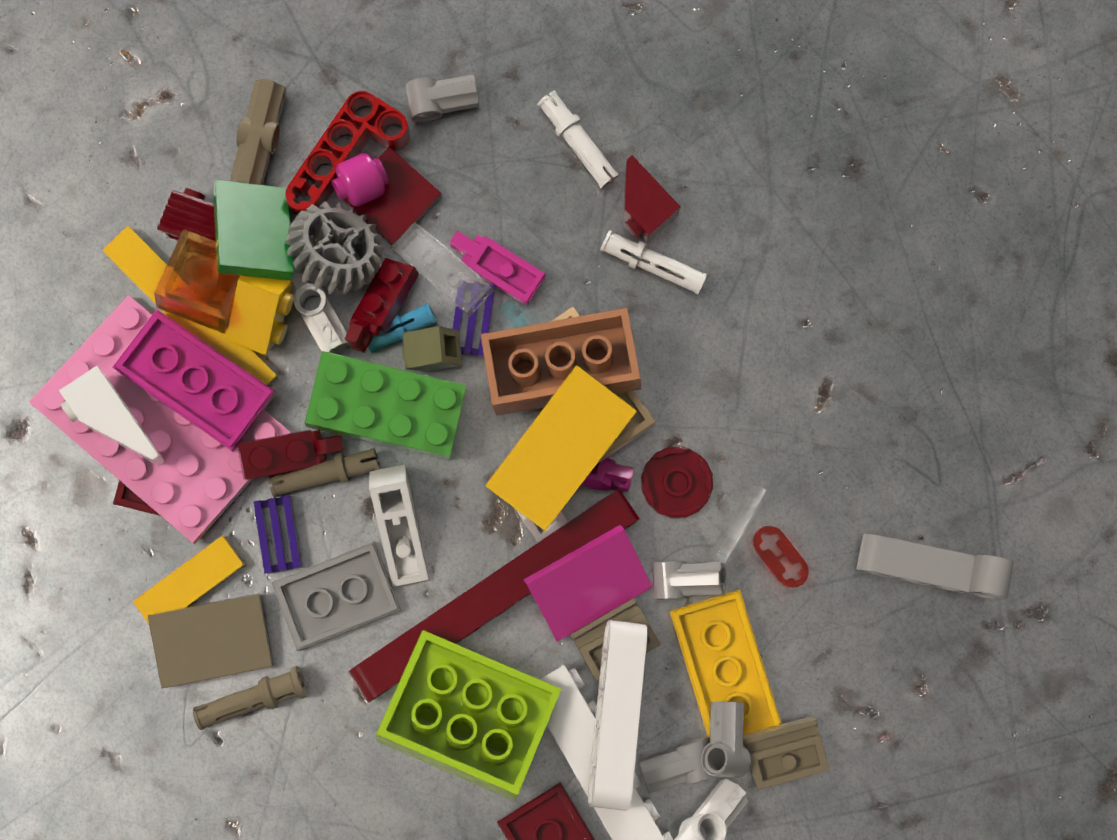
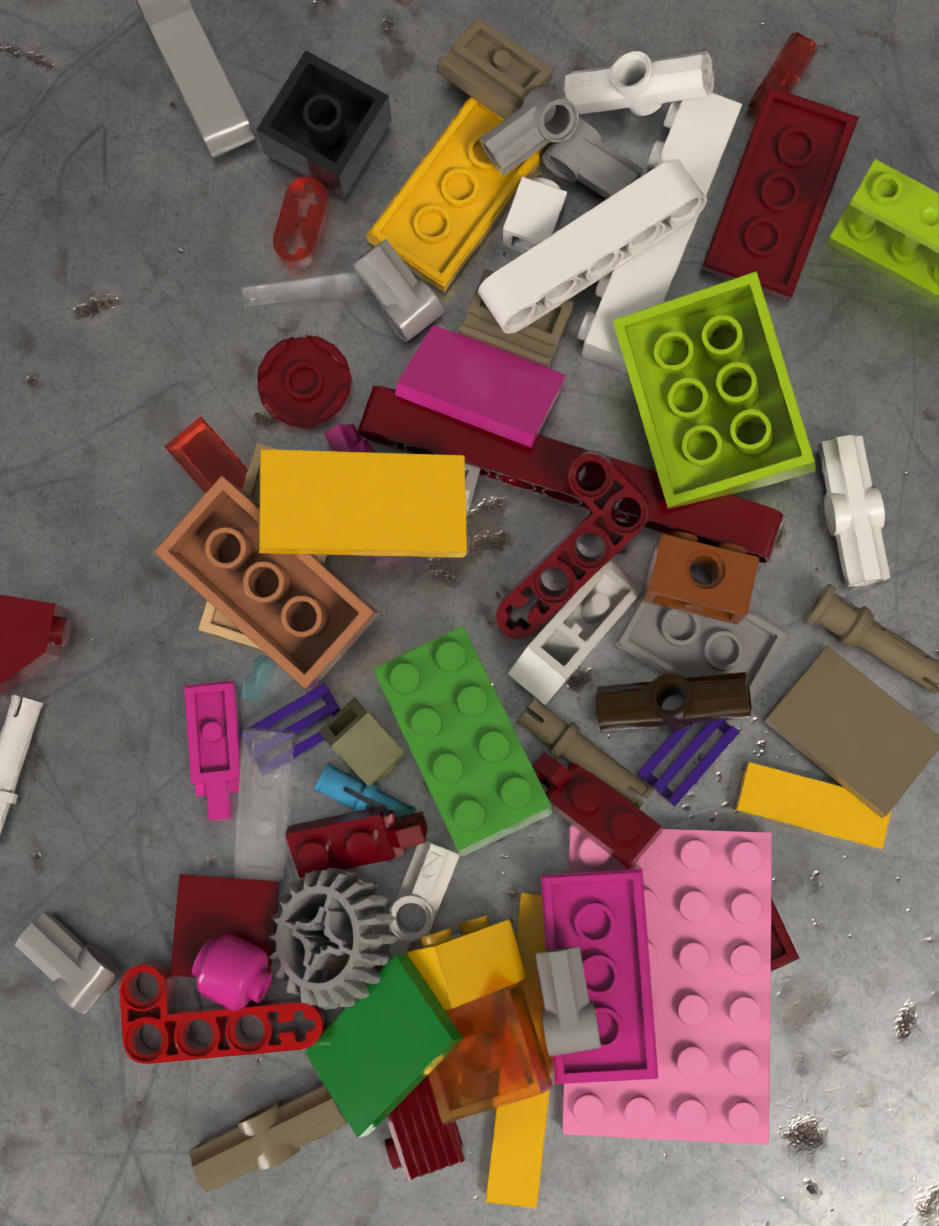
camera: 125 degrees left, 0 degrees up
white slope [59,366,165,466] -> none
white pin [600,230,707,295] -> none
none -> clear red tile [164,416,248,494]
none -> black brick [256,50,392,198]
none -> dark red beam [496,450,649,639]
none -> white brick [502,177,567,253]
none -> light grey piece [536,945,601,1057]
none -> dark brown piece [595,672,752,732]
none -> dark orange brick [642,531,759,625]
none -> white piece [818,435,890,587]

